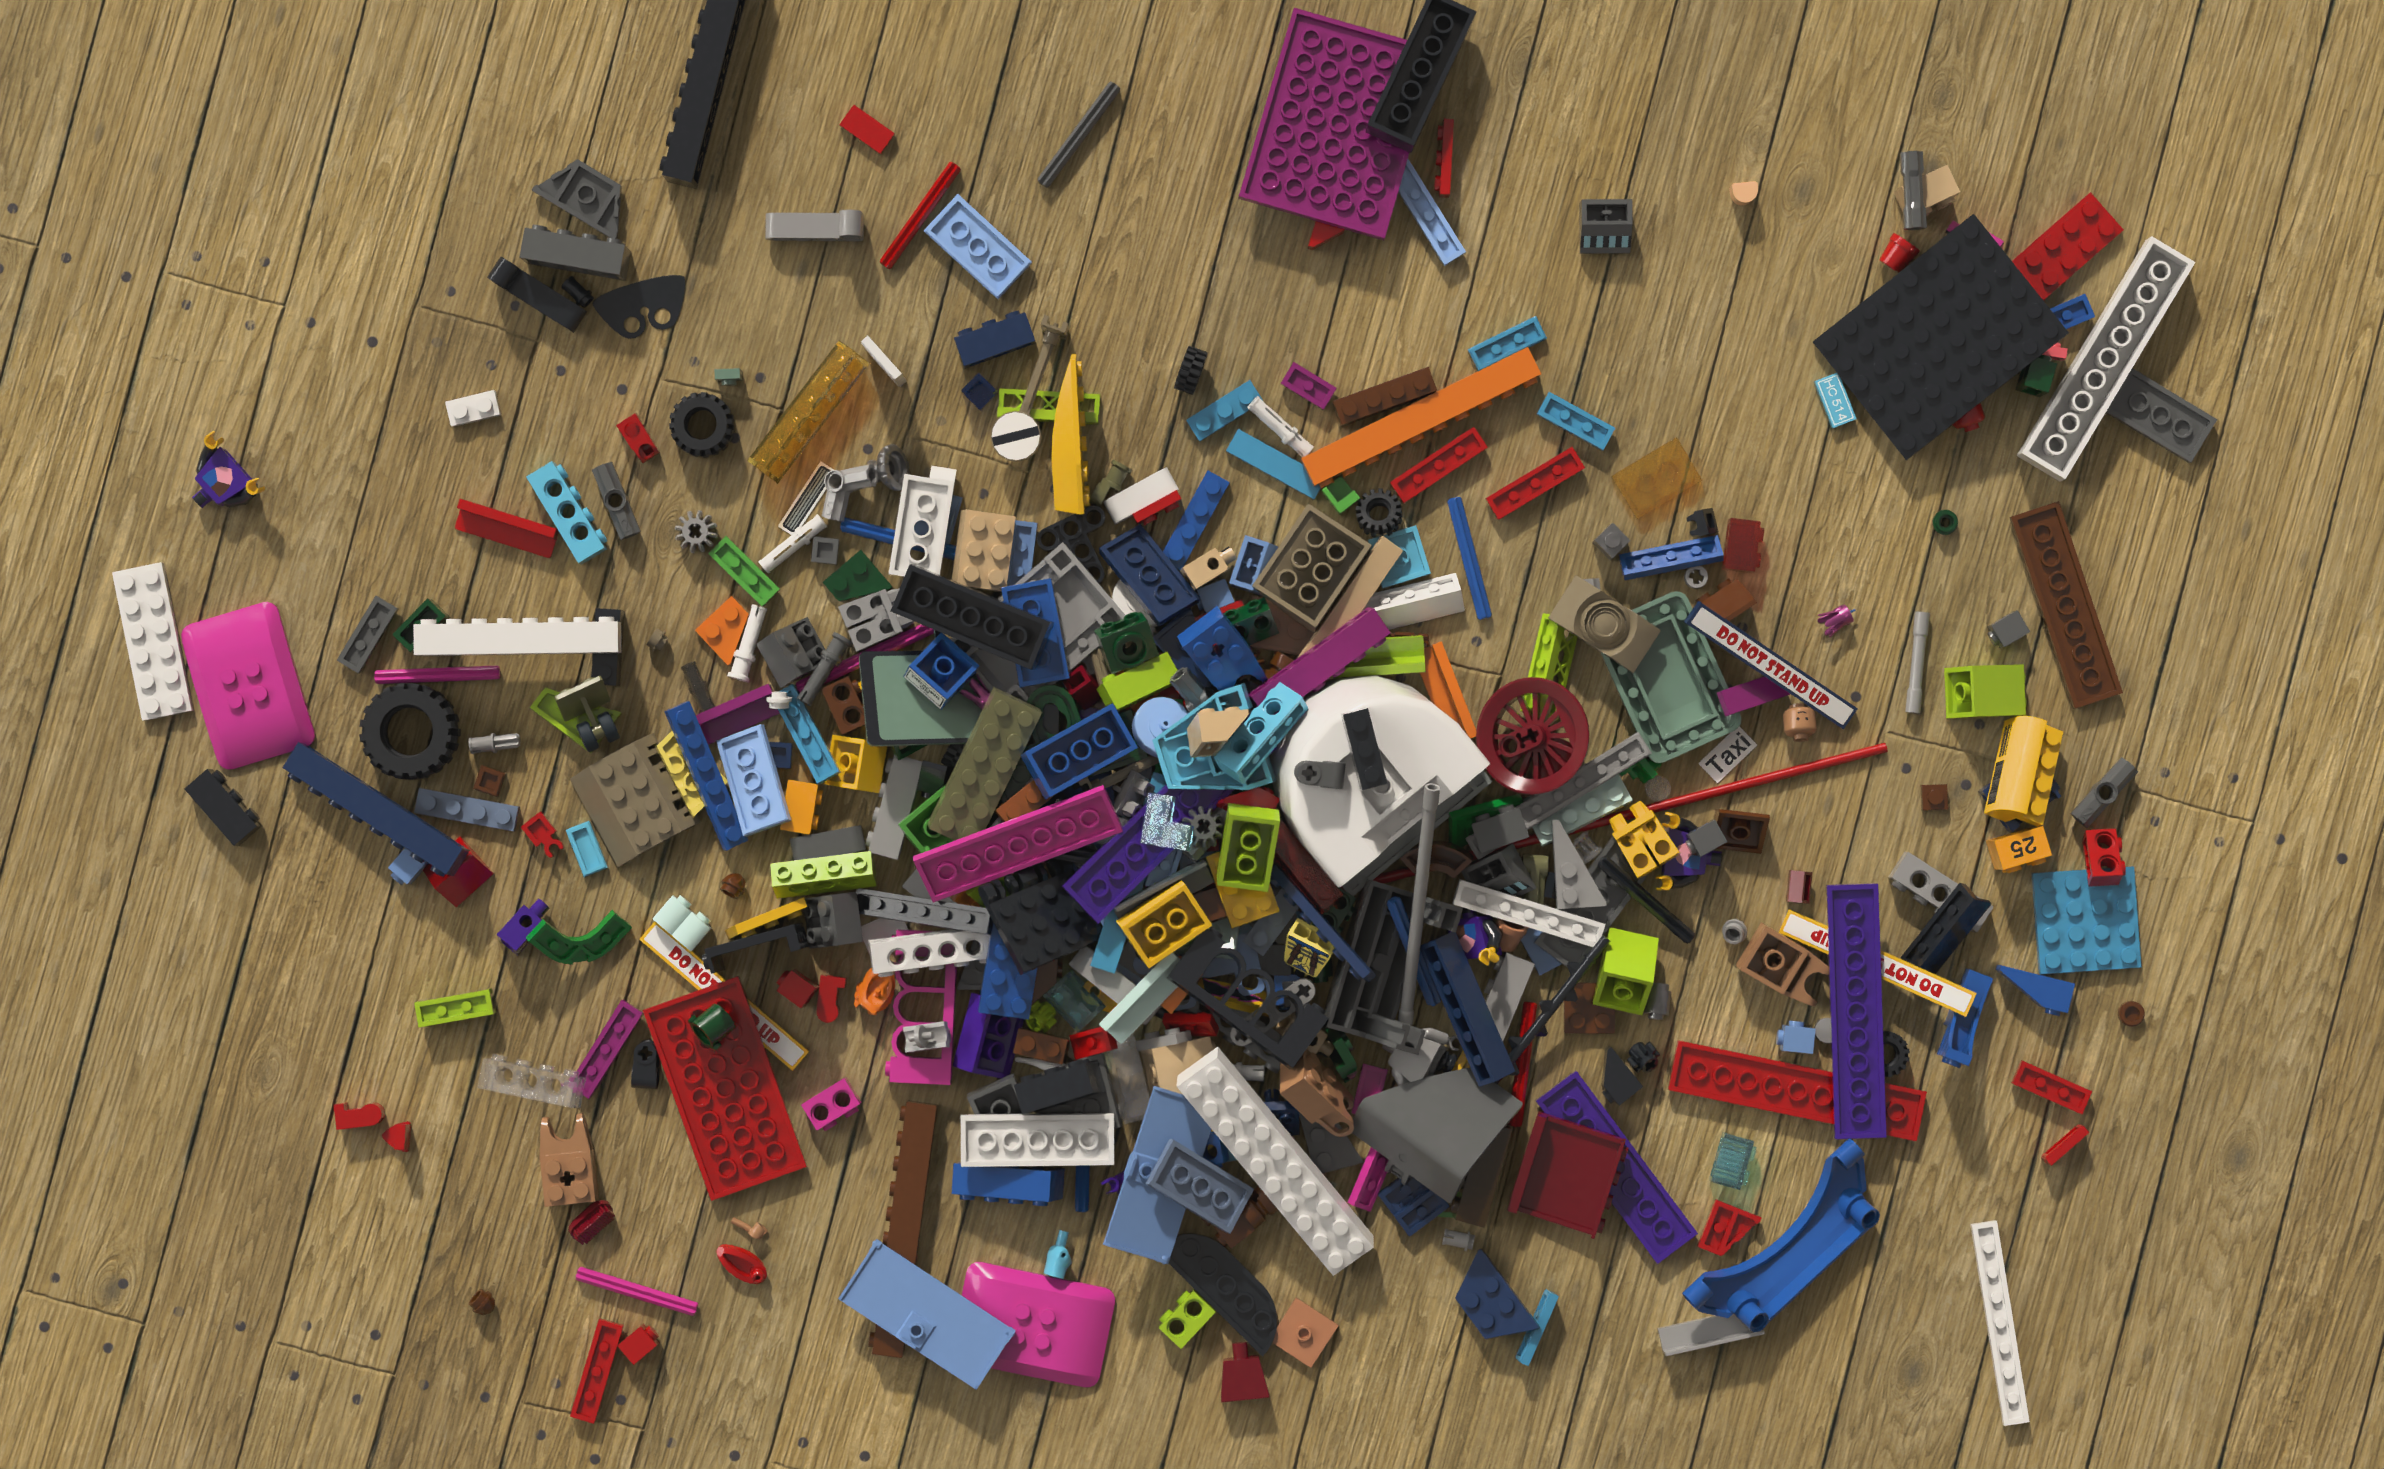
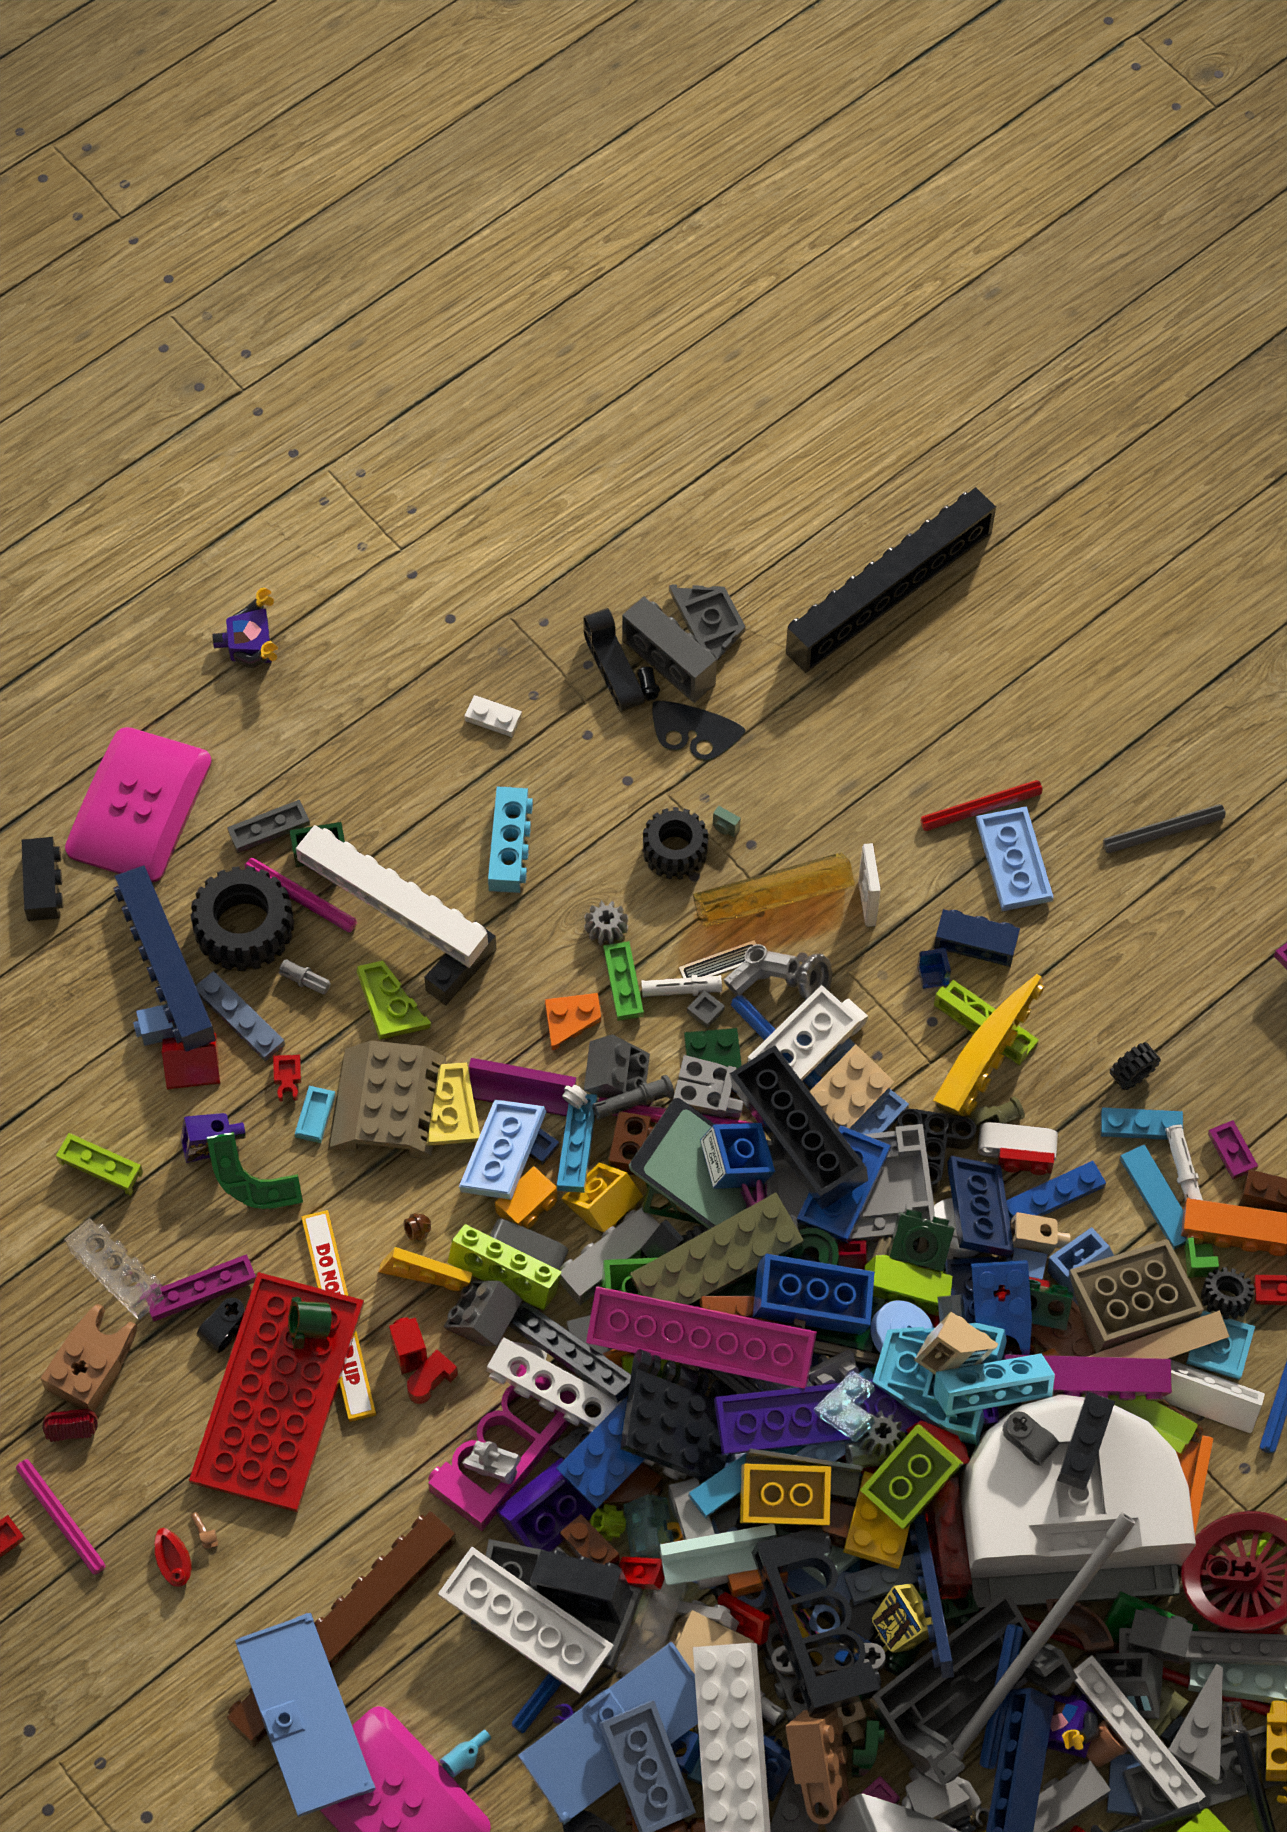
camera: 30 degrees right, 25 degrees down
white plate [112,562,194,721] -> none
red panel [455,499,559,558] -> none
reddish brown tile [473,765,506,797] -> none
olive plate [554,676,620,752] -> none
dark grey piece [592,462,641,540] -> none
red leg [616,413,660,463] -> none
red brick [617,1323,660,1365] -> none
dark tan plate [646,628,668,652] -> none
light aqua brick [653,895,712,952] -> none
blue plate [664,701,748,851] -> none
clear smoke pin [681,661,716,713] -> none
black panel [702,922,809,974] -> none
white pin [727,604,767,683] -> none
light grey beam [765,210,864,241] -> none
dark pink brick [801,1077,862,1131] -> none
red tile [839,105,895,155] -> none
orange hat [854,968,895,1016] -> none
blue wedge [952,1162,1065,1206] -> none
piece [990,315,1069,462] -> none

